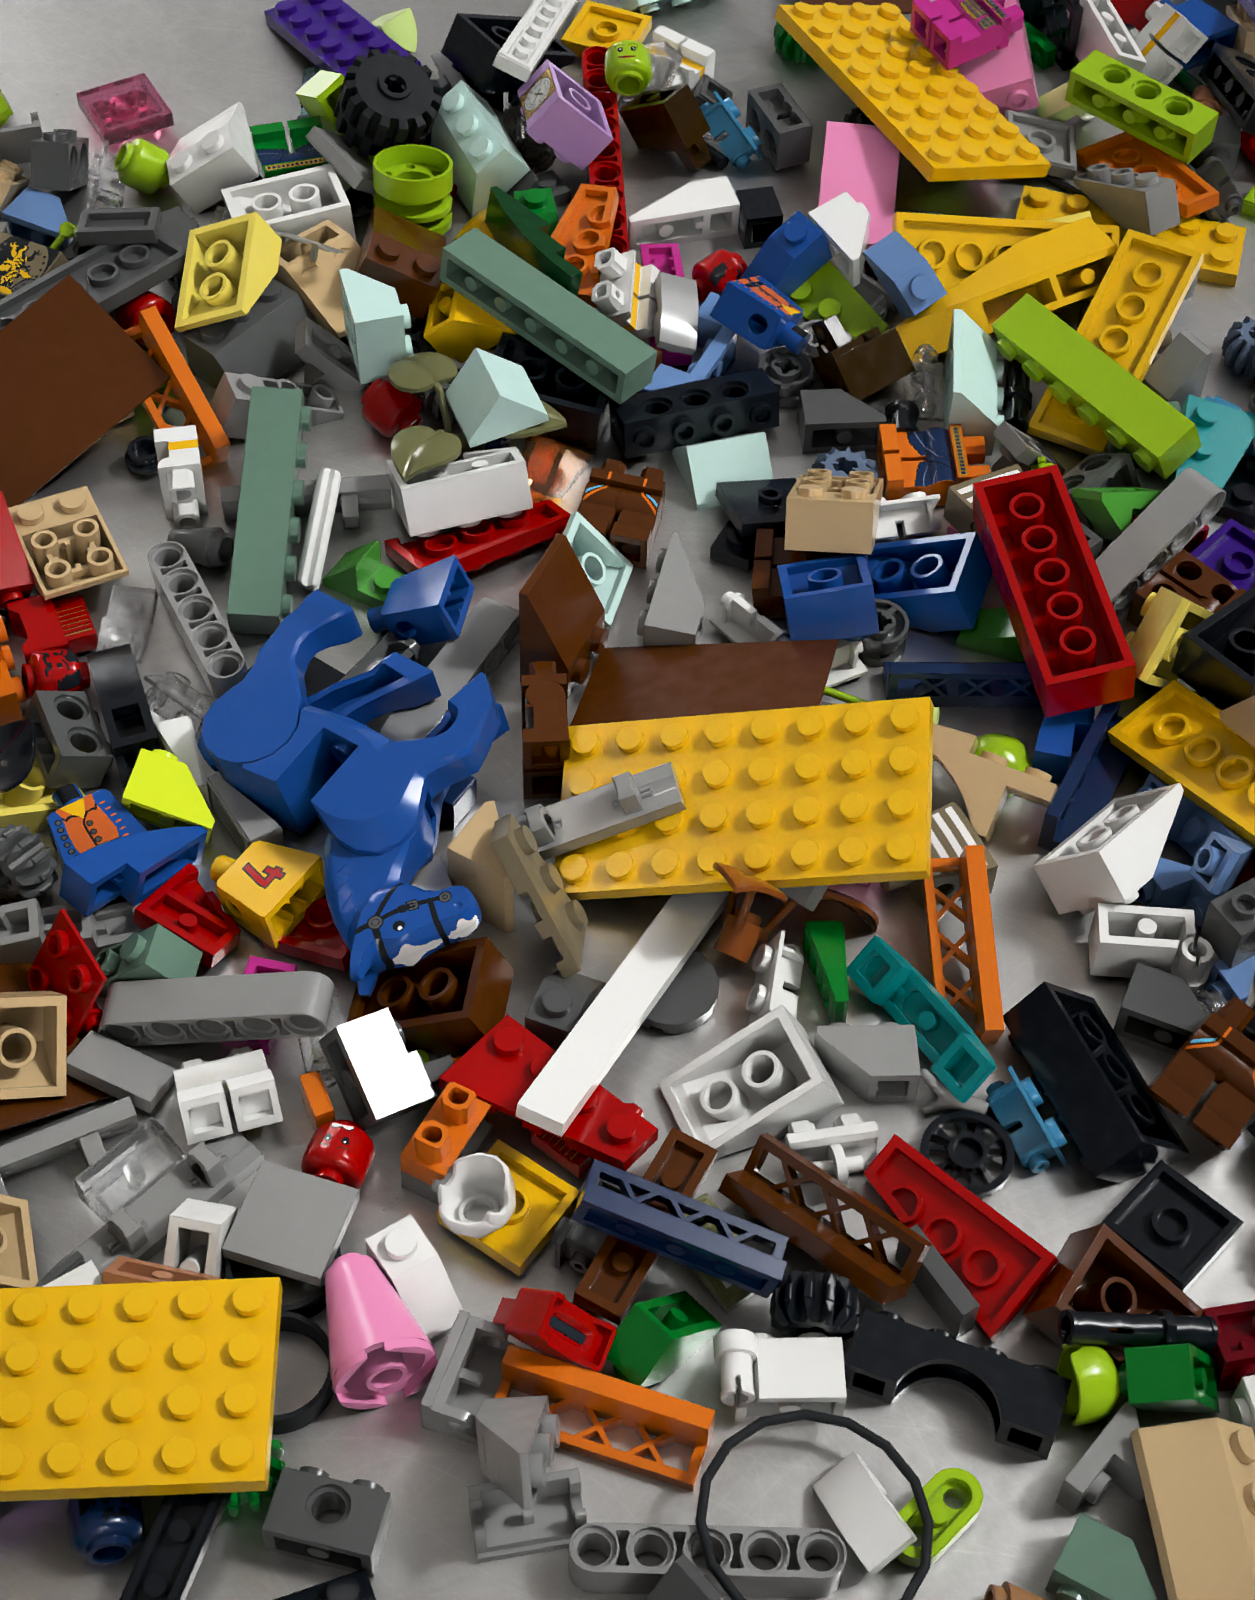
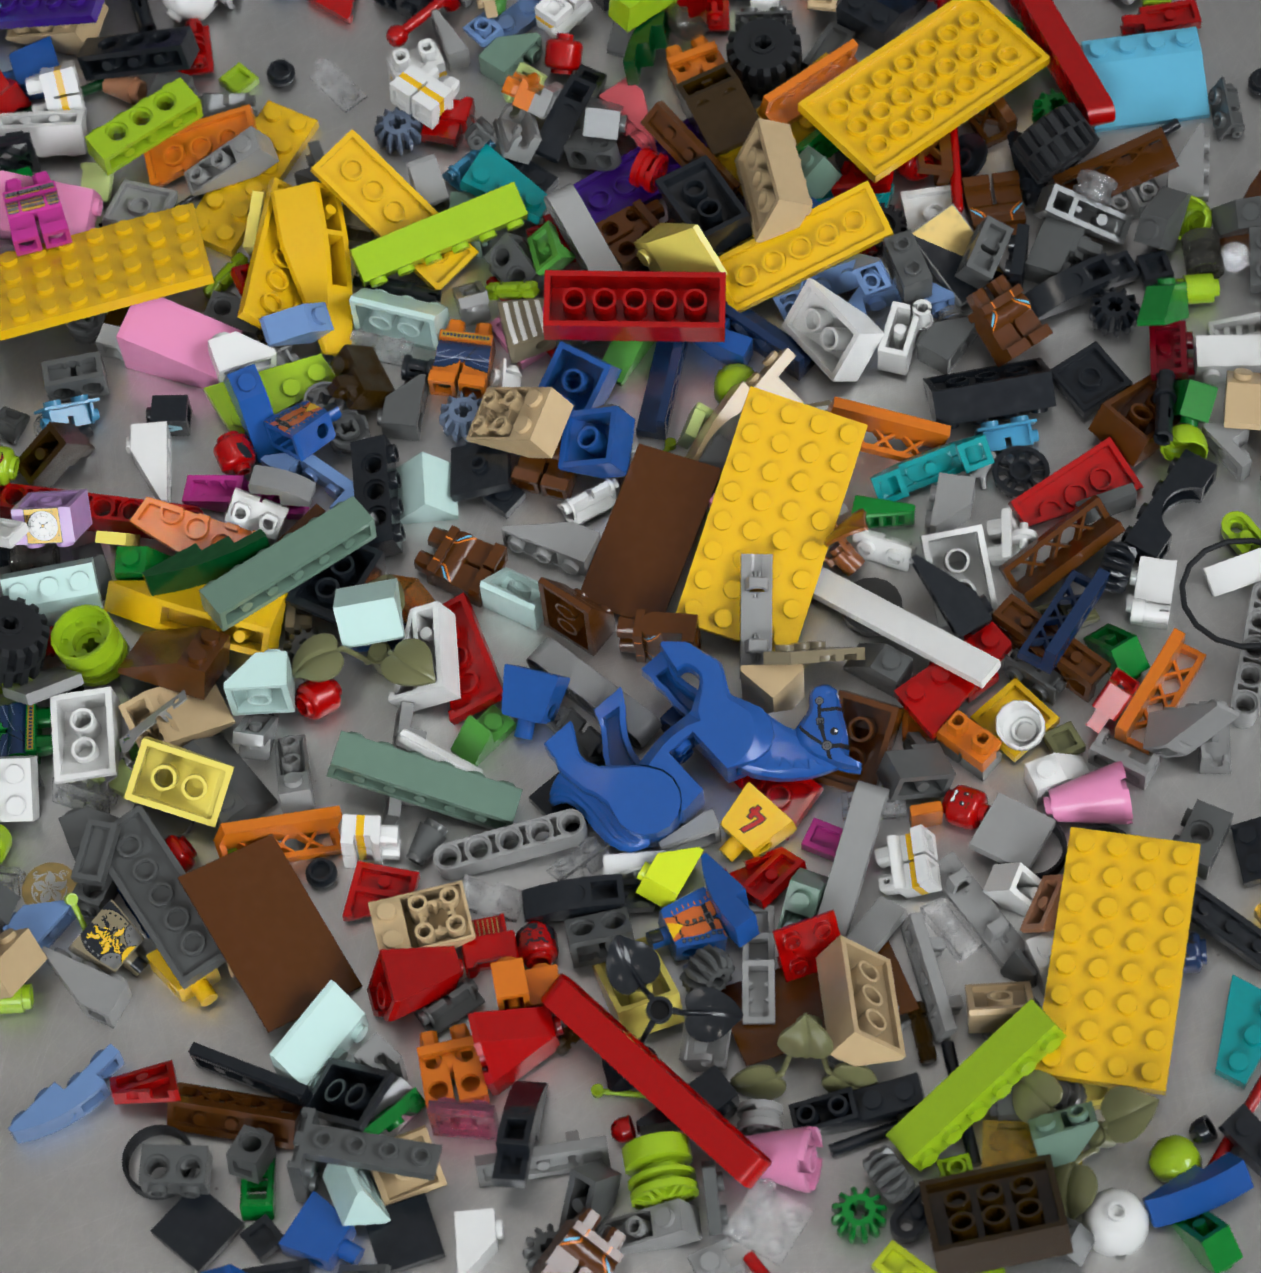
camera: 70 degrees left, 10 degrees up
none -> light yellow tile [95,530,140,546]
none -> red wing [342,861,420,922]
none -> black slope [908,554,993,638]
none -> olive plate [1042,721,1086,755]

